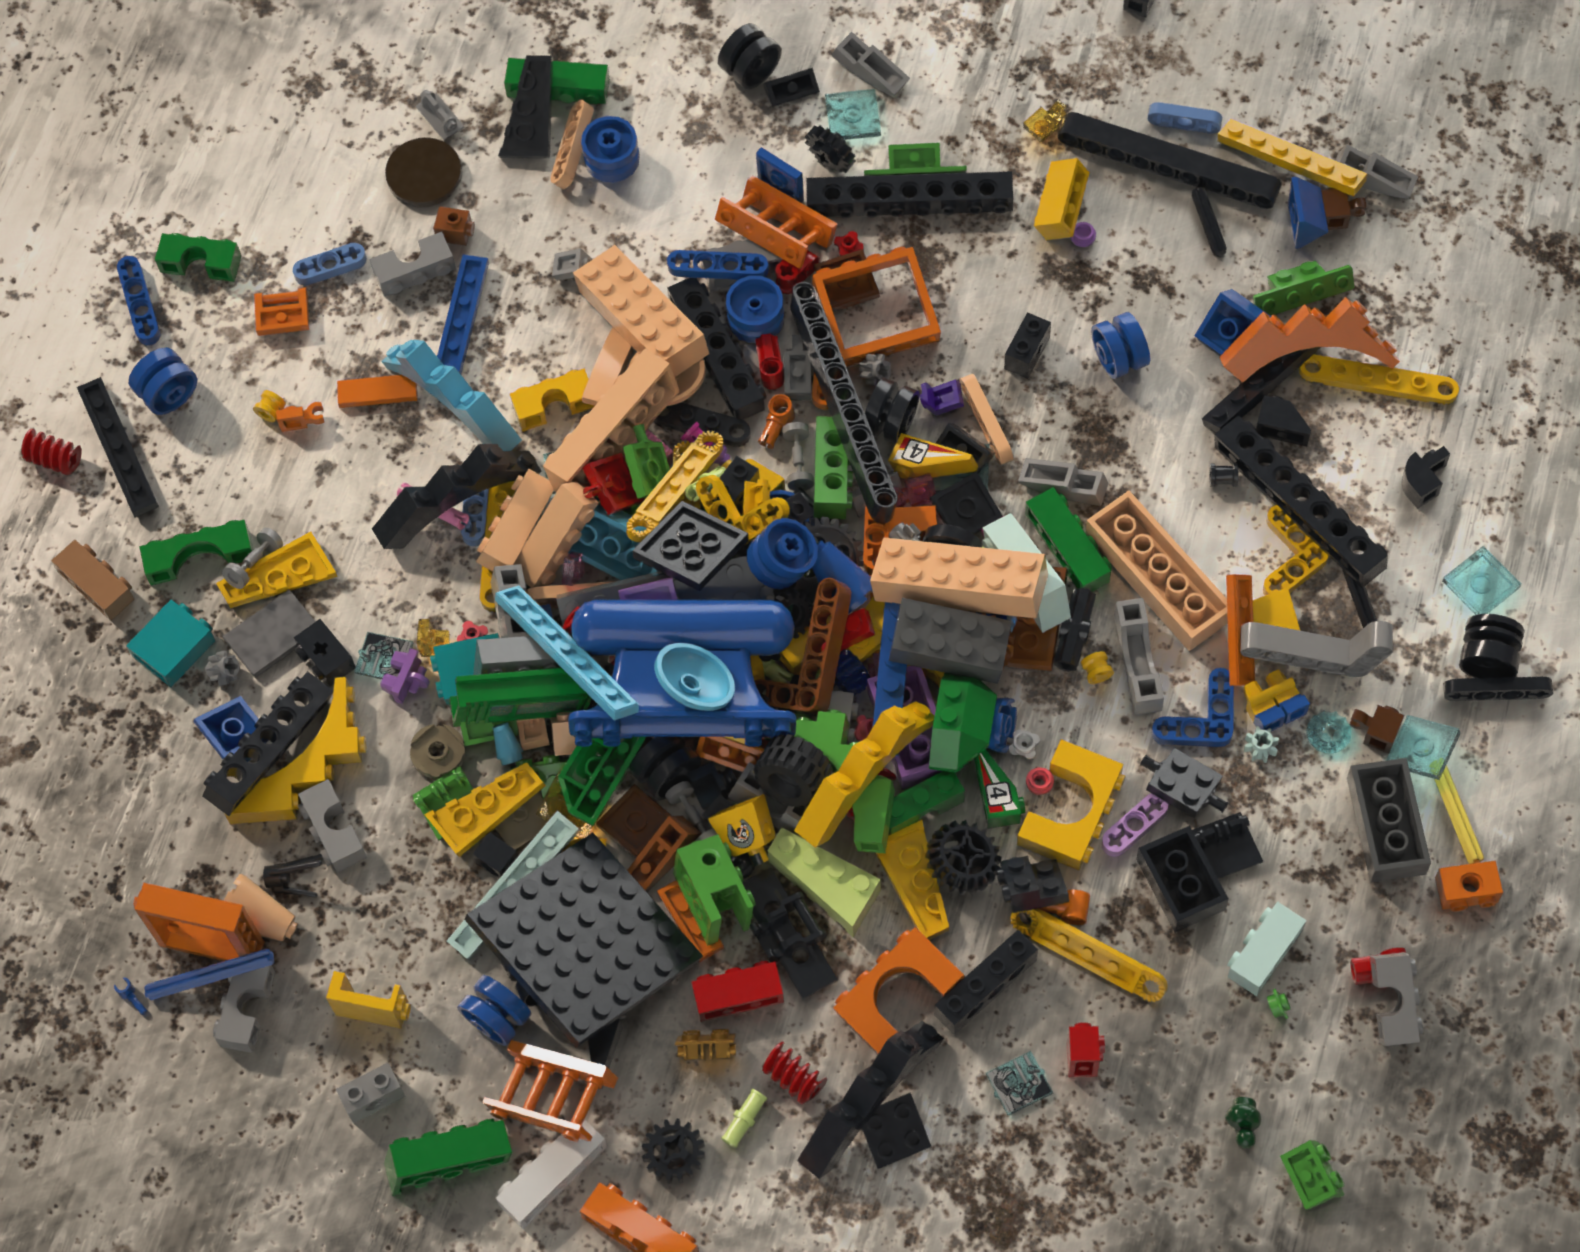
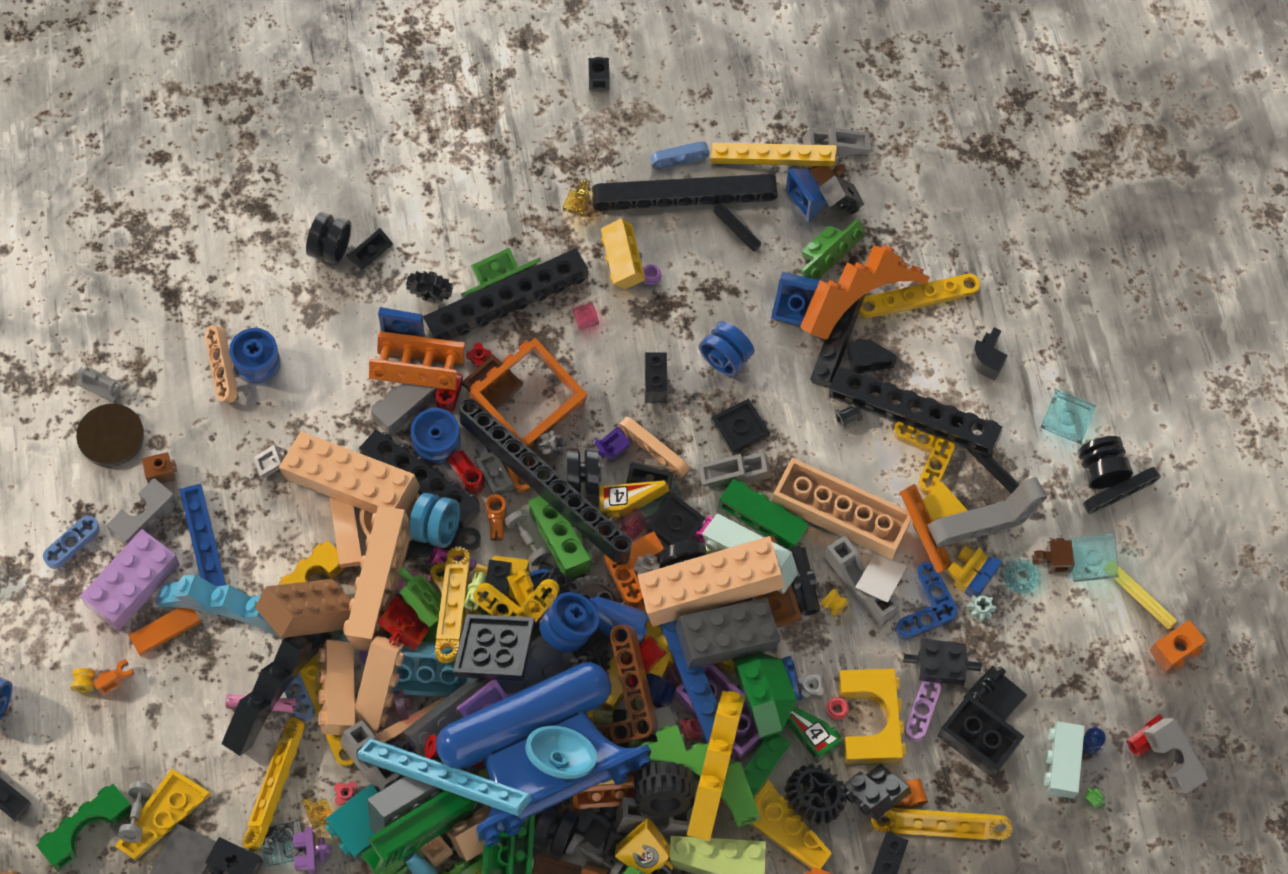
camera: 35 degrees left, 0 degrees up
orange plate [254,287,310,336] -> none
black wing [498,55,553,158] -> none
green brick [504,58,610,105] -> none
blue beam [667,250,769,280] -> none
clear light blue tile [825,89,881,140] -> none
light grey slope [831,31,910,97] -> none
dark grey brick [1347,758,1431,883] -> none
none -> lavender brick [80,529,180,632]
none -> yellow plate [242,717,305,852]
none -> medium nougat brick [255,579,351,638]
none -> dark azure wheel [409,493,460,548]
none -> clear pink plate [572,303,599,330]
none -> black tile [711,398,770,455]
none -> black brick [819,175,864,216]
none -> white sticker [855,552,907,603]
none -> clear blue bush [1083,727,1106,754]

